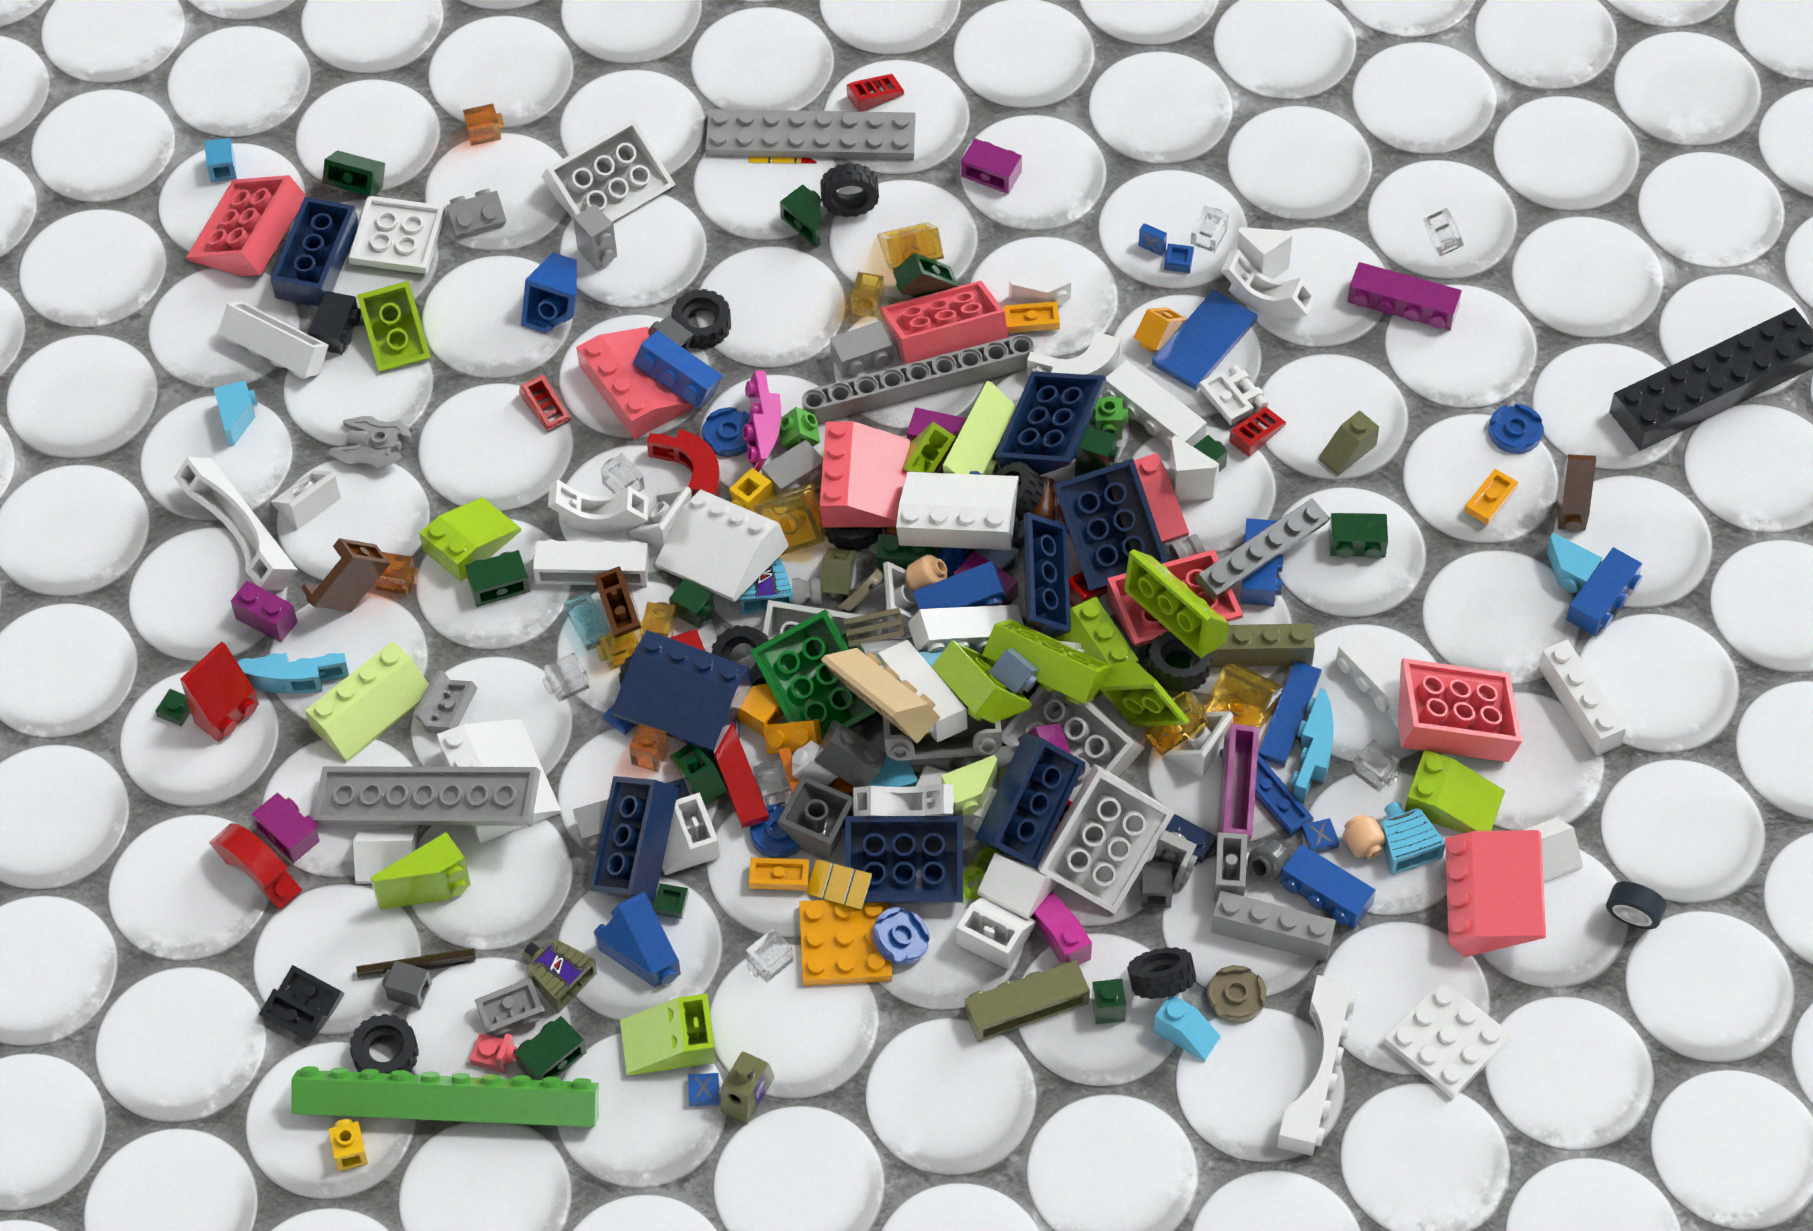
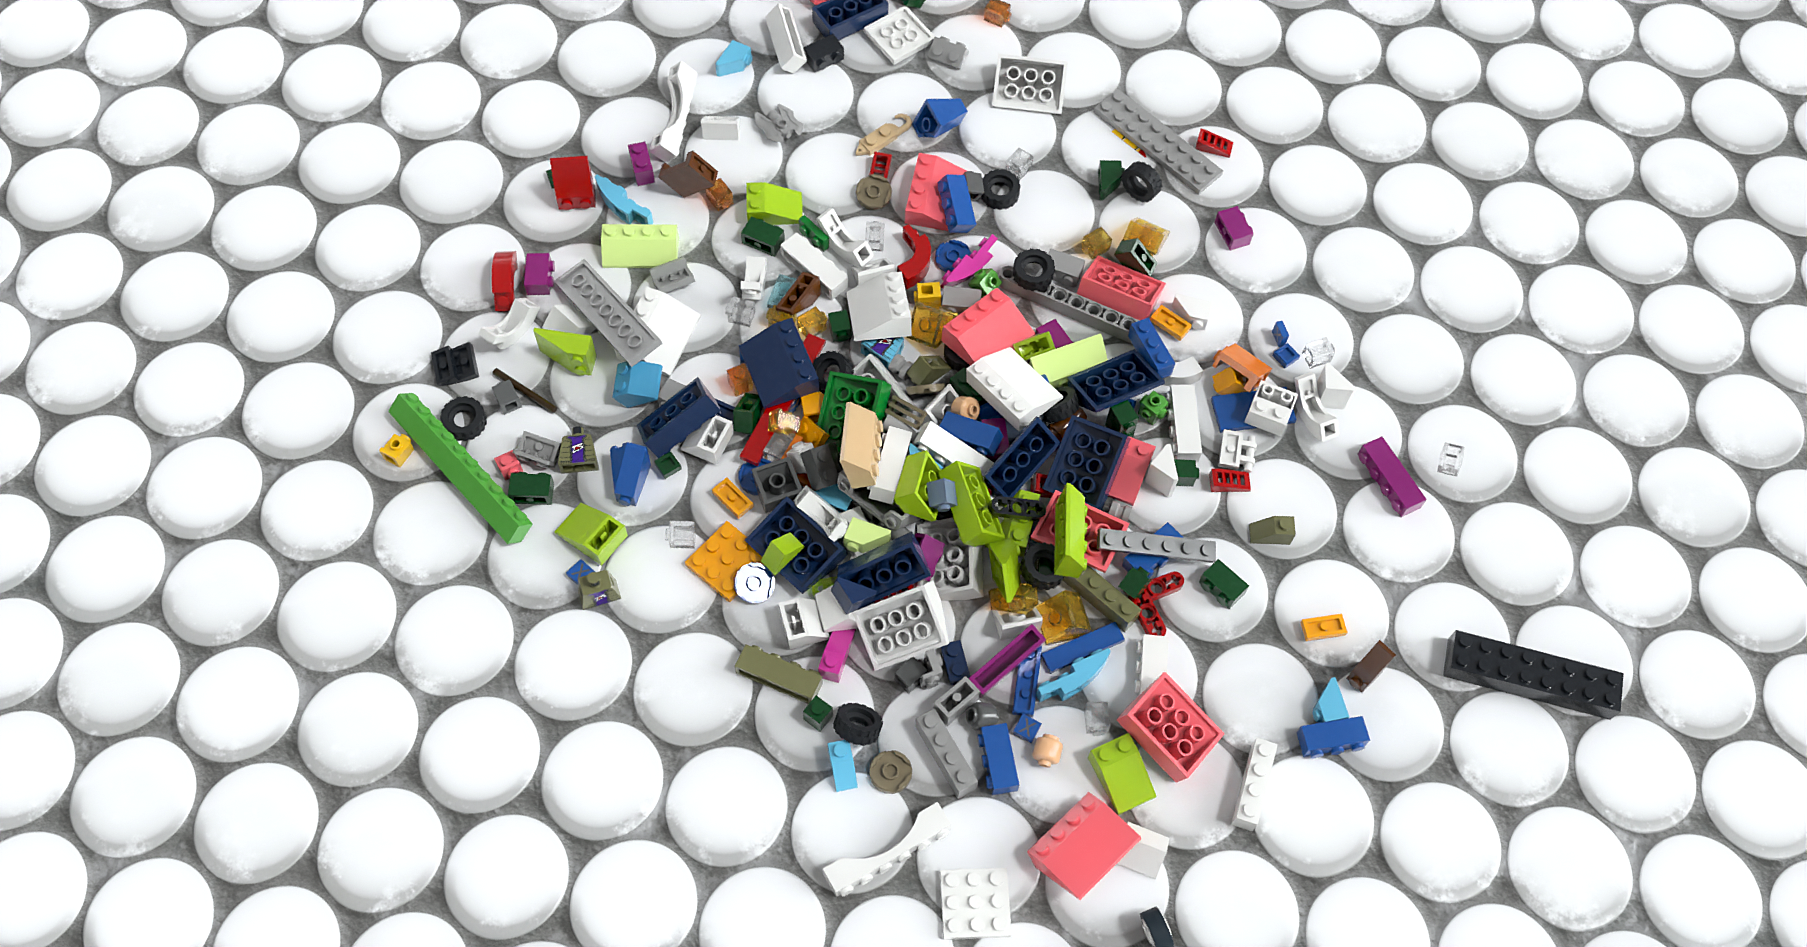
camera: 40 degrees right, 5 degrees up
lime slope [357,281,431,372] -> none
light grey brick [573,204,617,269] -> none
yellow sticker [806,859,872,909] -> none
medium azure torso [1381,802,1445,875] -> none
blue tile [1489,404,1544,454] -> none
none -> white arch [478,298,540,349]
none -> dark azure slope [612,361,663,408]
none -> white arch [740,256,767,300]
none -> lime slope [761,532,804,576]
none -> clear yellow brick [768,408,801,435]
none -> green plate [799,215,829,252]
none -> dark blue slope [831,577,877,614]
none -> tan plate [856,114,912,156]
none -> dark tan tile [856,174,892,210]
none -> black beam [988,496,1046,521]
none -> clear brick [1005,148,1034,180]
none -> black tyre [1013,248,1055,291]
none -> dark green brick [1118,566,1152,599]
none -> blue brick [1128,318,1175,378]
none -> red beam [1128,571,1184,636]
none -> orange panel [1212,343,1272,393]
none -> white slope [1244,380,1298,436]

